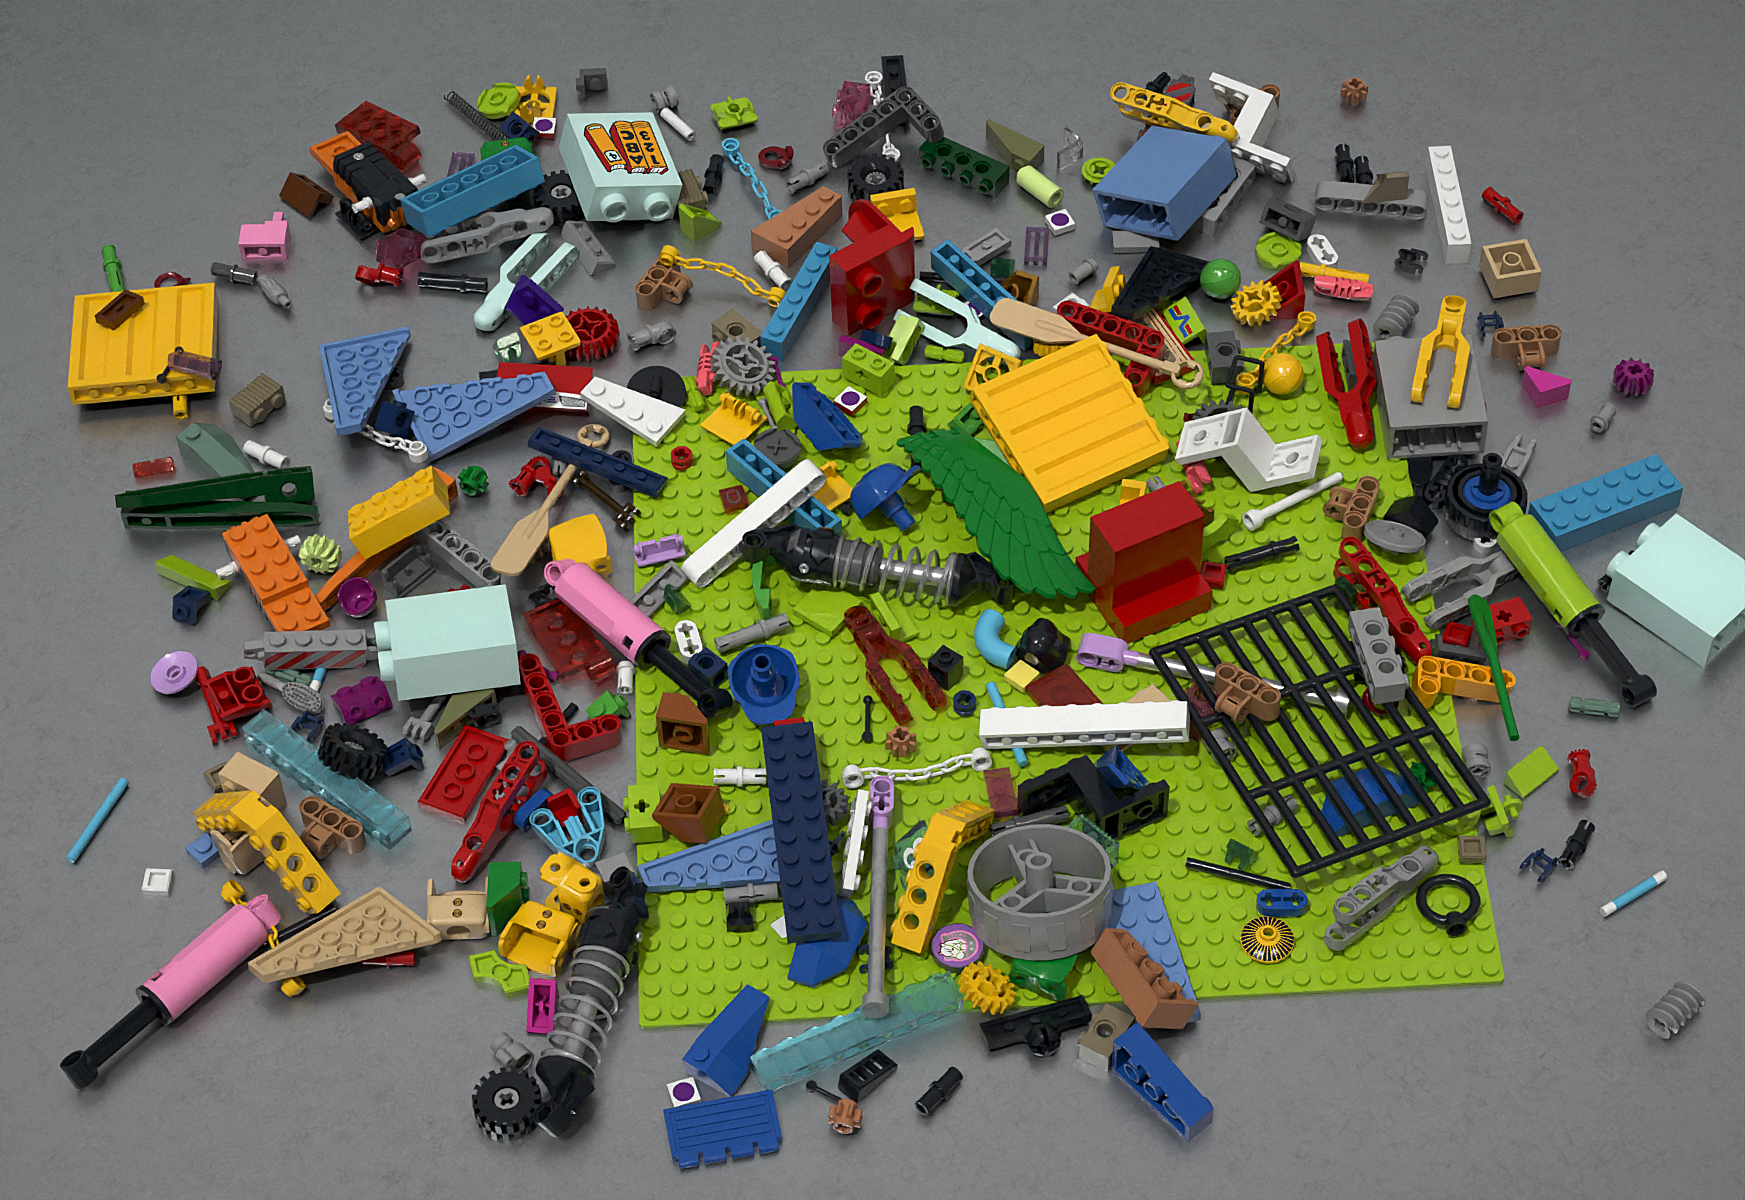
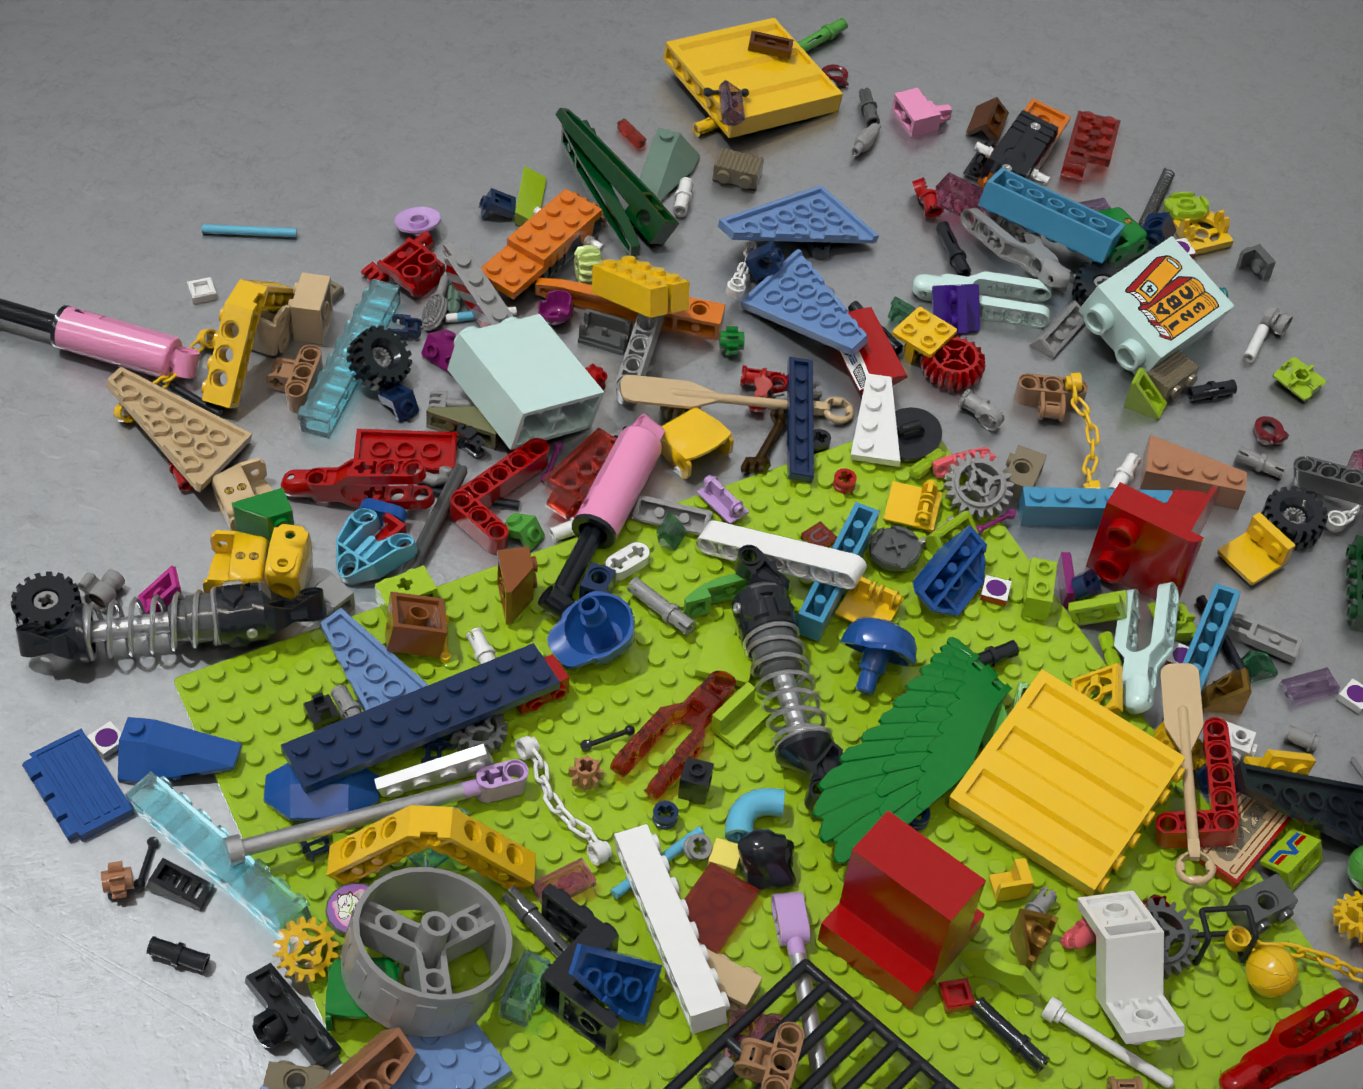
camera: 60 degrees right, 0 degrees up
lime tile [468,950,530,998] -> none
medium azure piece [722,138,782,220] -> none
none -> light grey bush [683,833,712,861]

